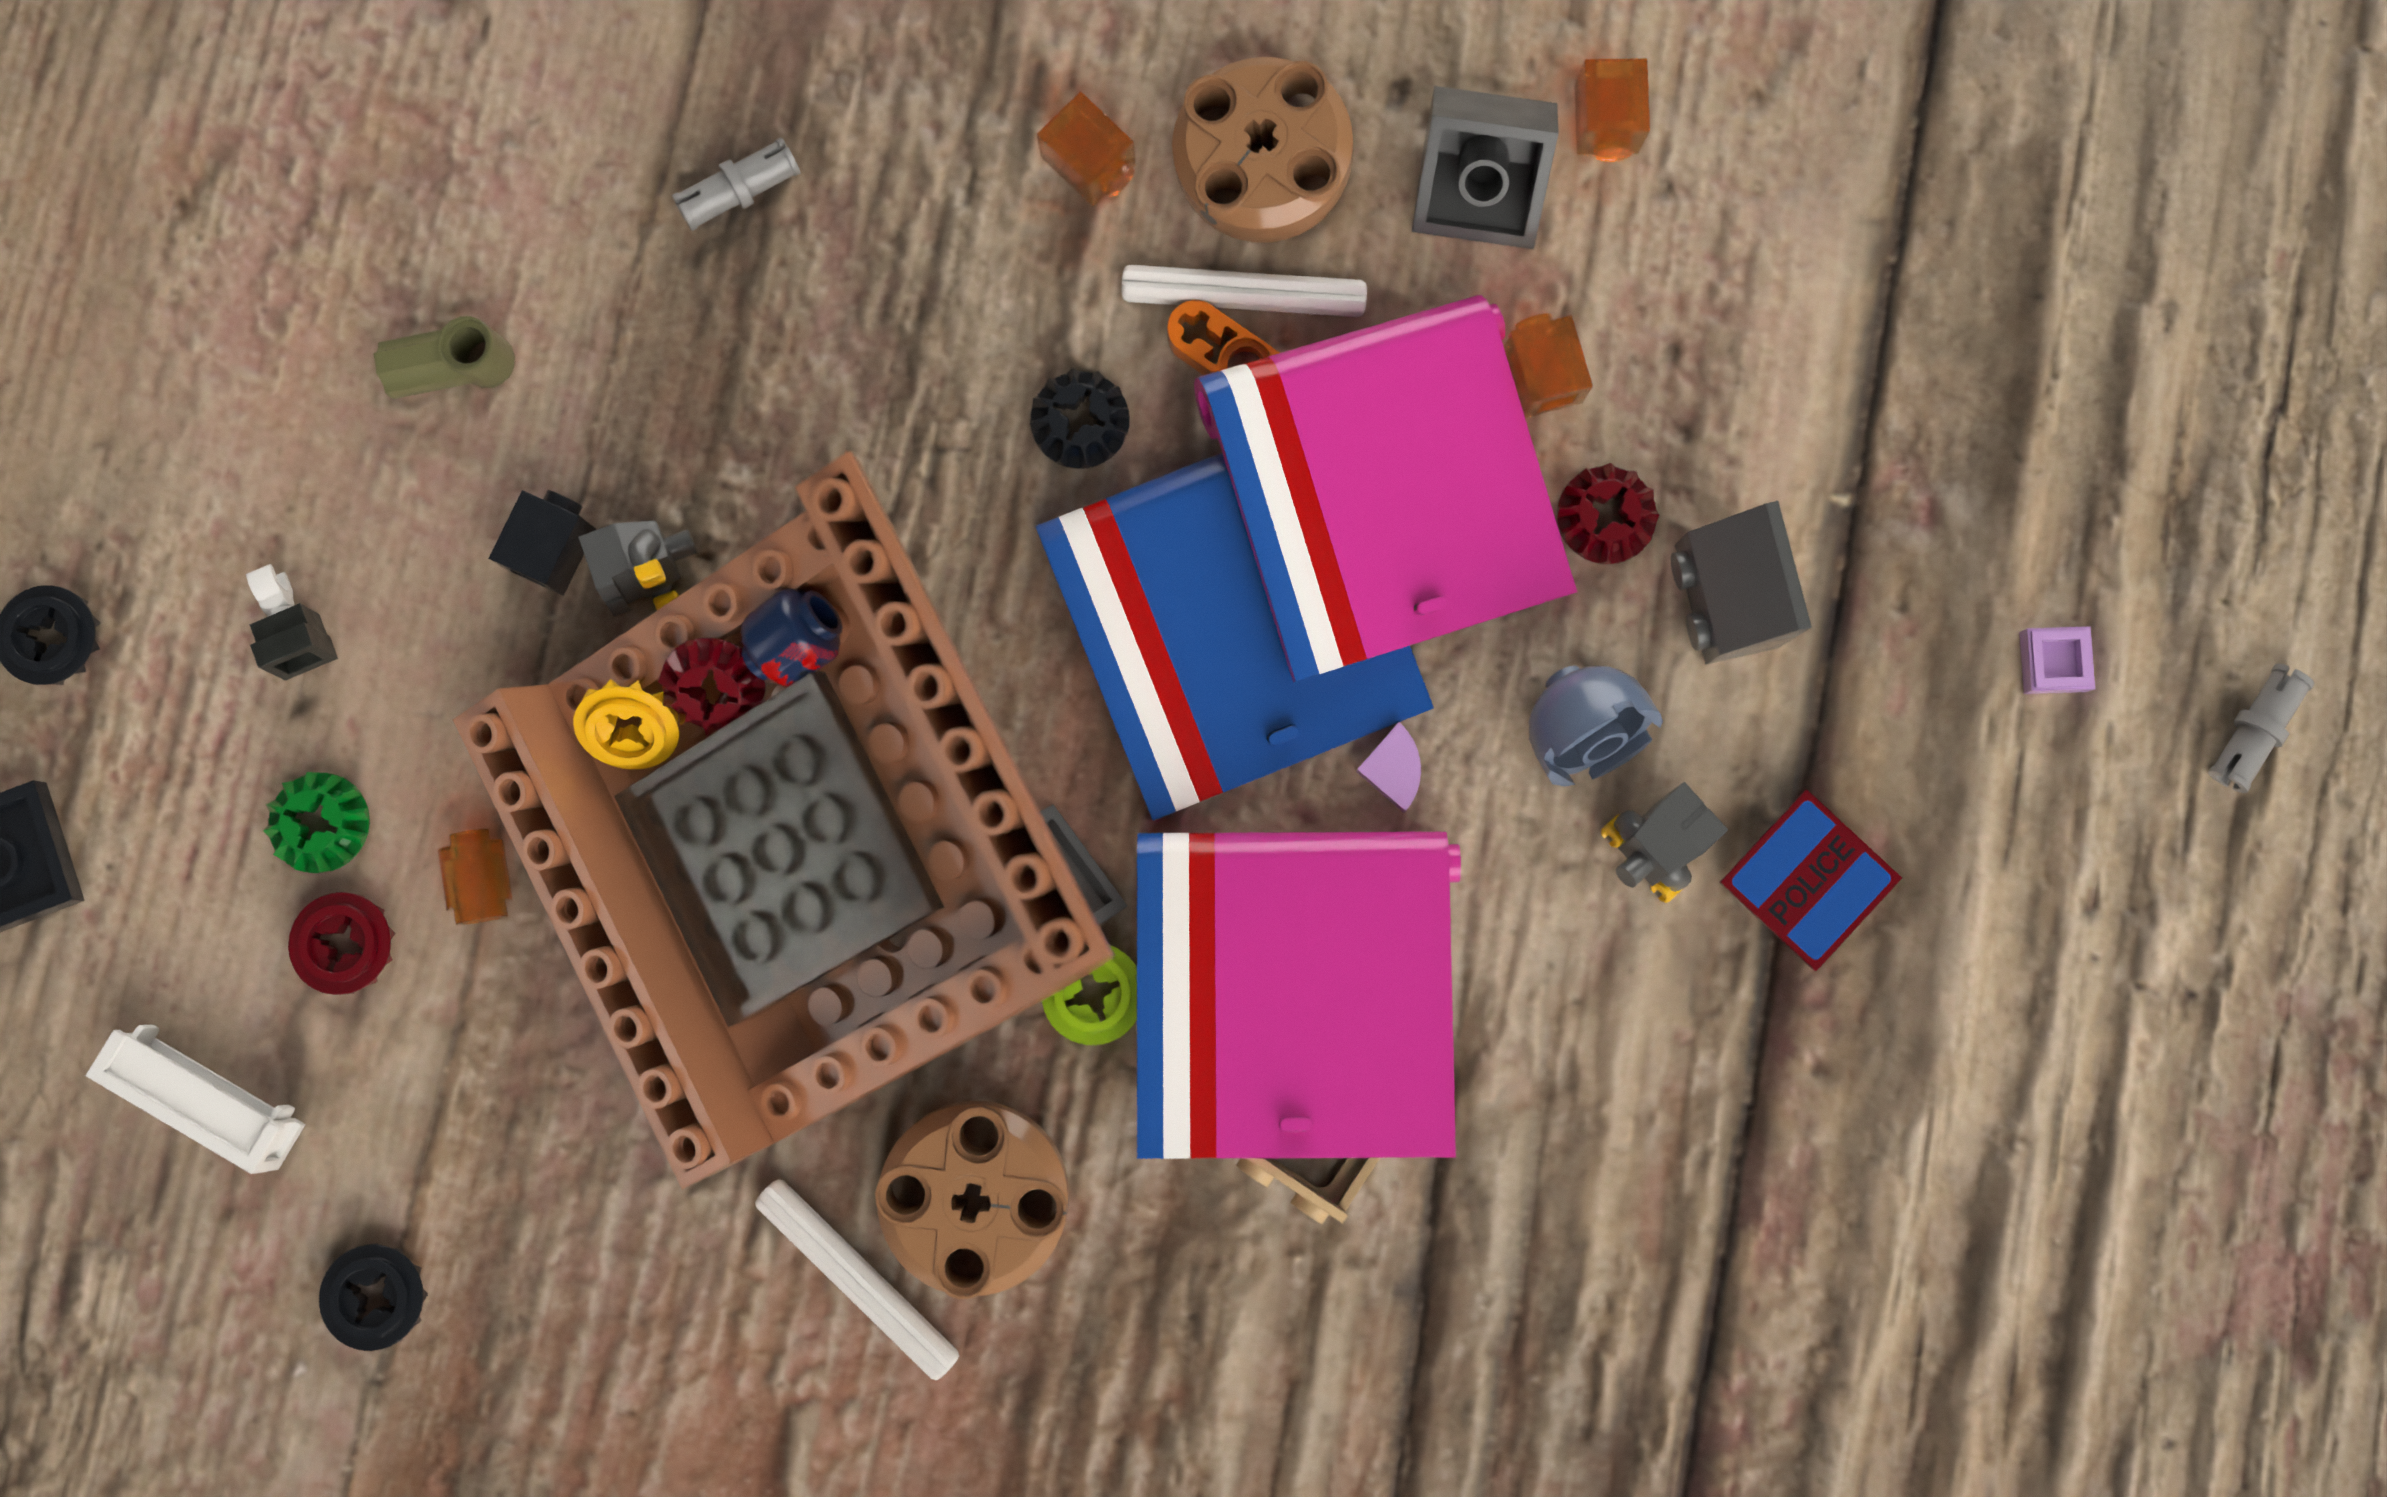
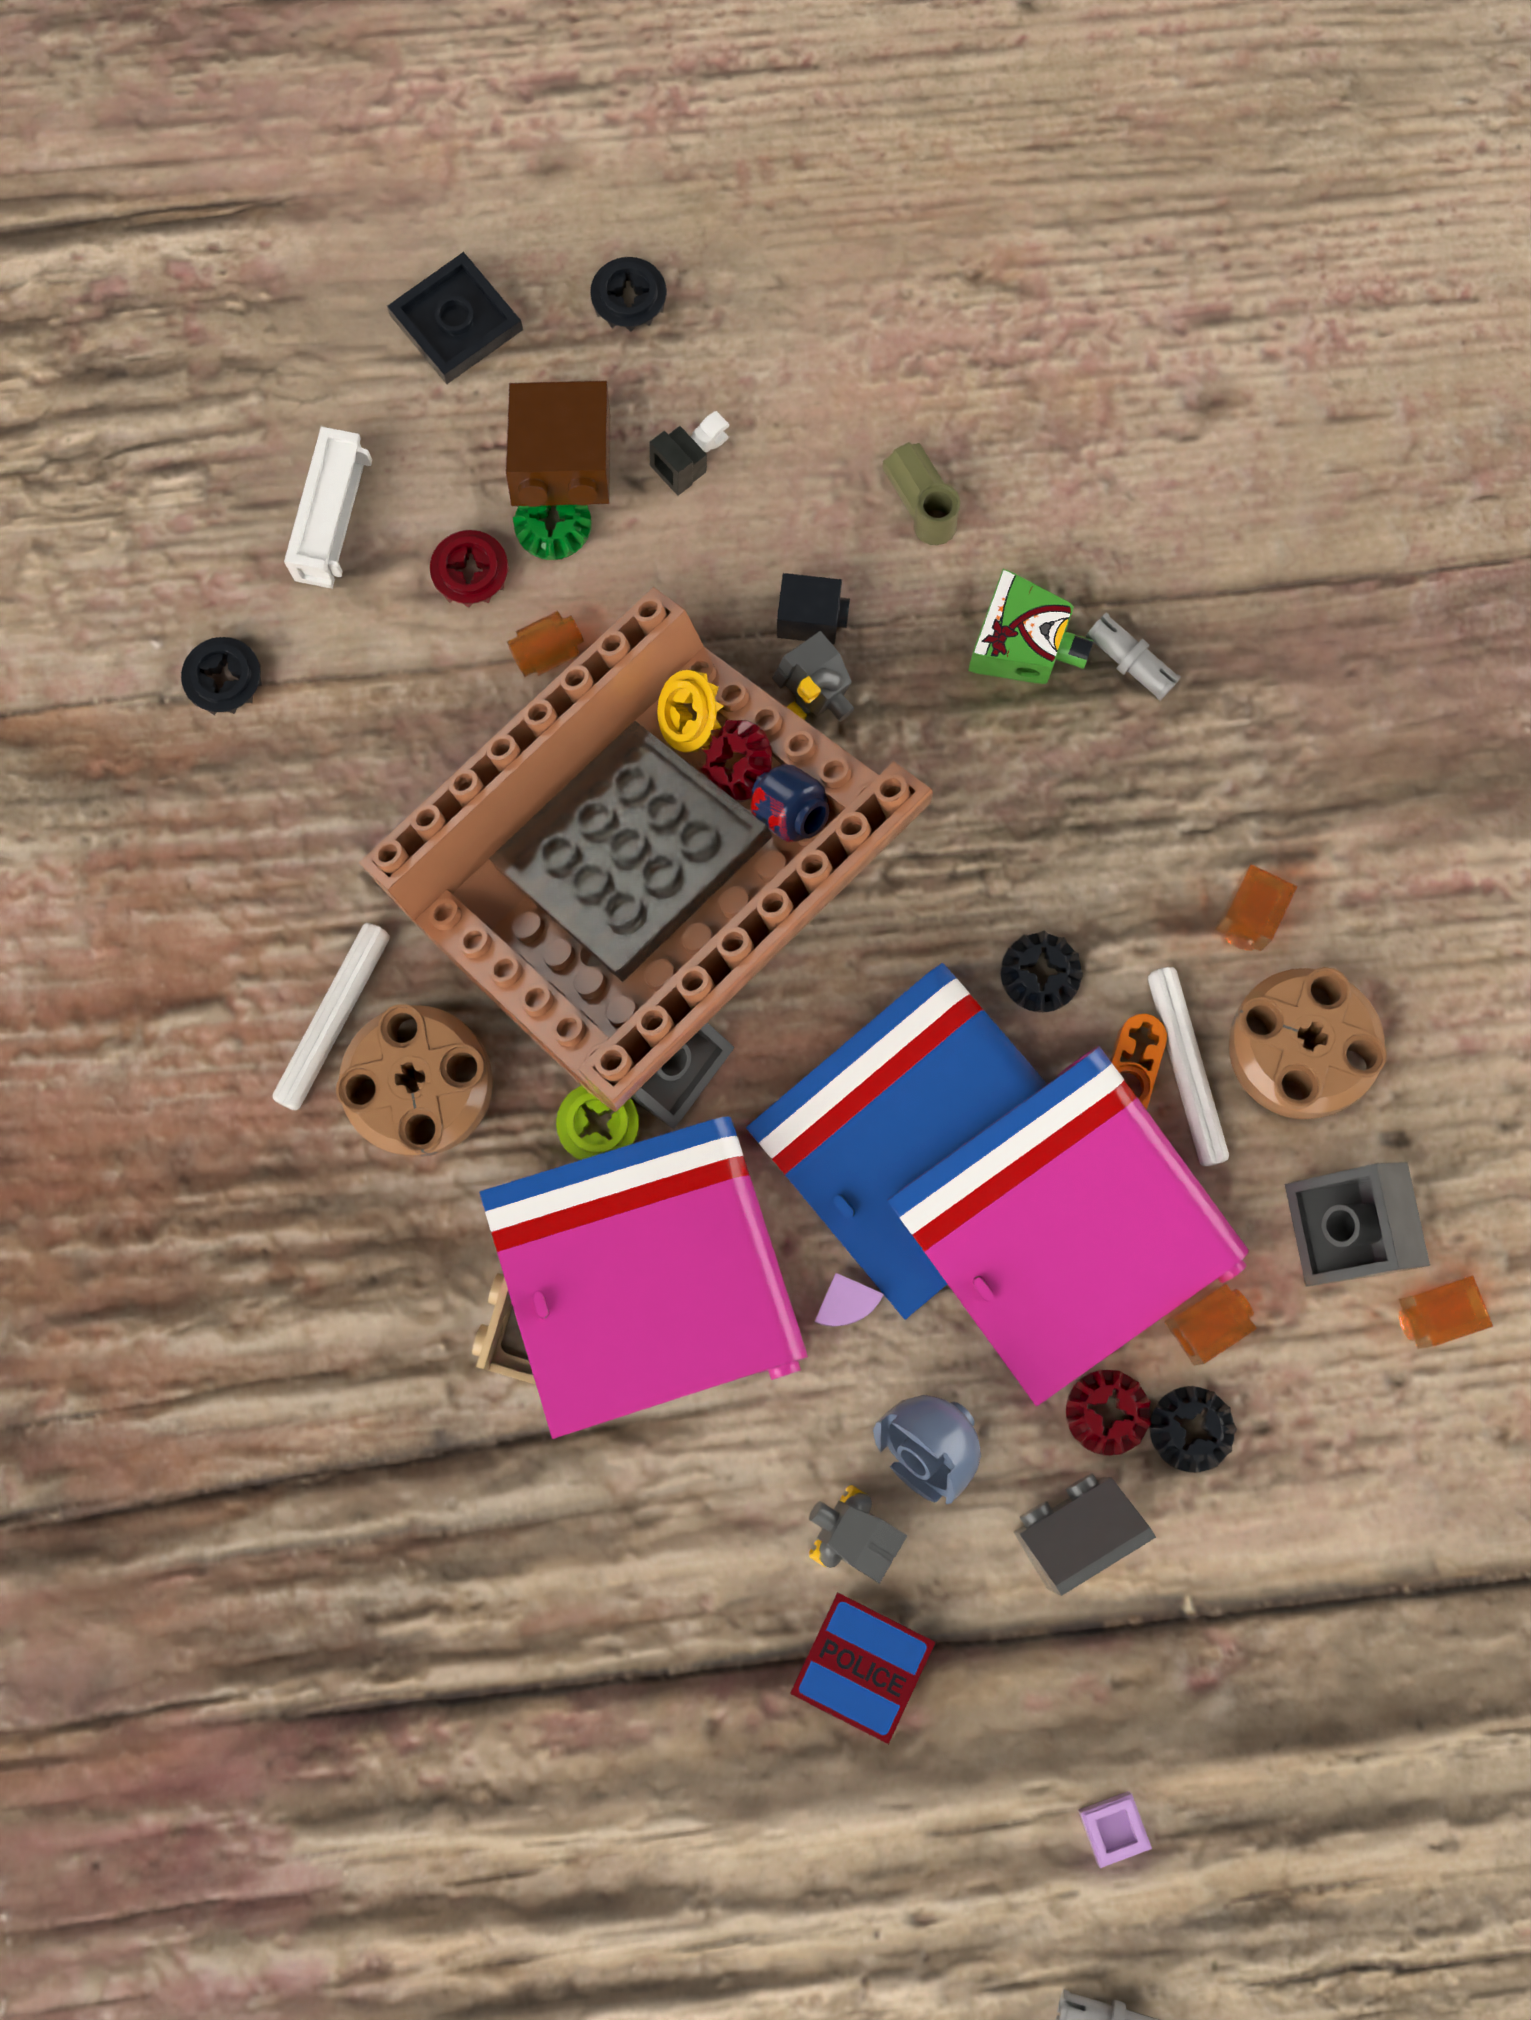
camera: 70 degrees right, 5 degrees down
none -> reddish brown brick [506,381,611,507]
none -> torso [968,569,1094,684]
none -> black gear [1150,1386,1237,1473]

